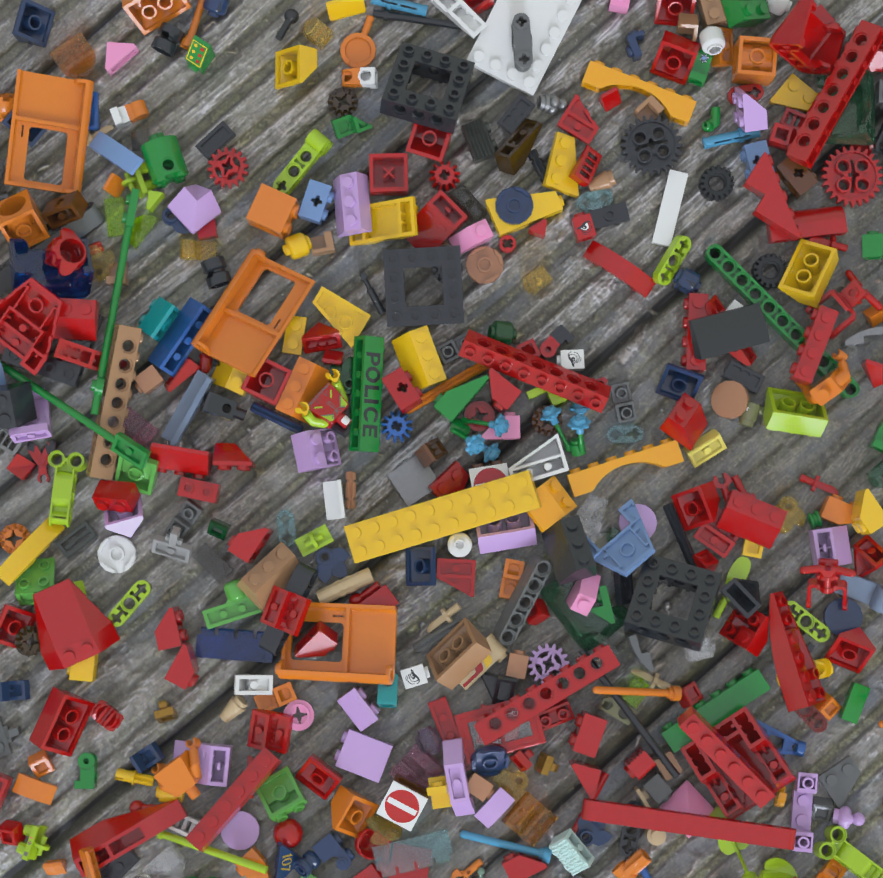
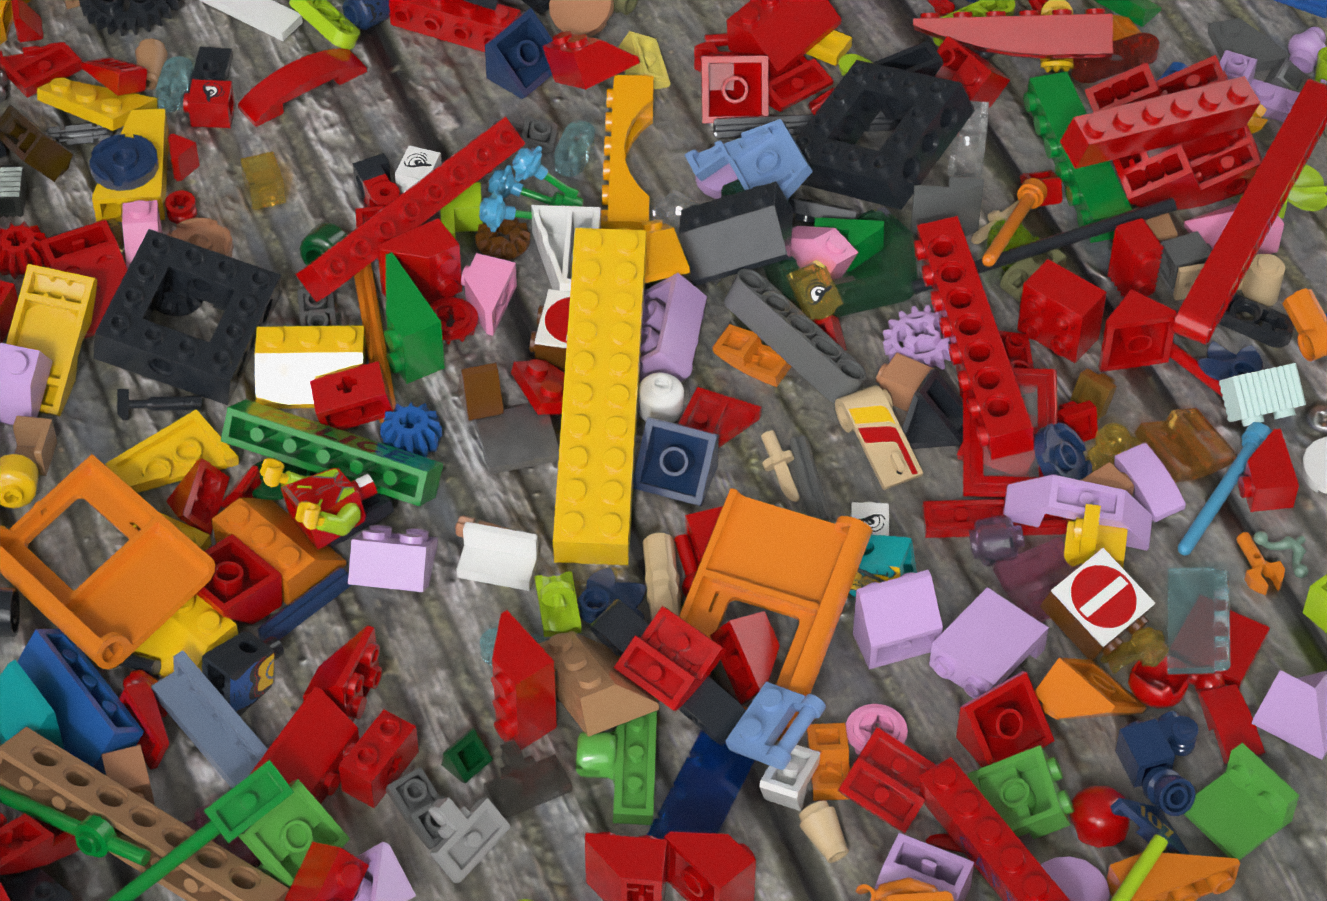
camera: 70 degrees left, 35 degrees down
medium nougat slope [426,617,492,690] -> none
dark azure plant [450,414,509,463] -> none
none -> medium blue plate [725,681,826,770]
none -> clear yellow brick [786,260,843,320]

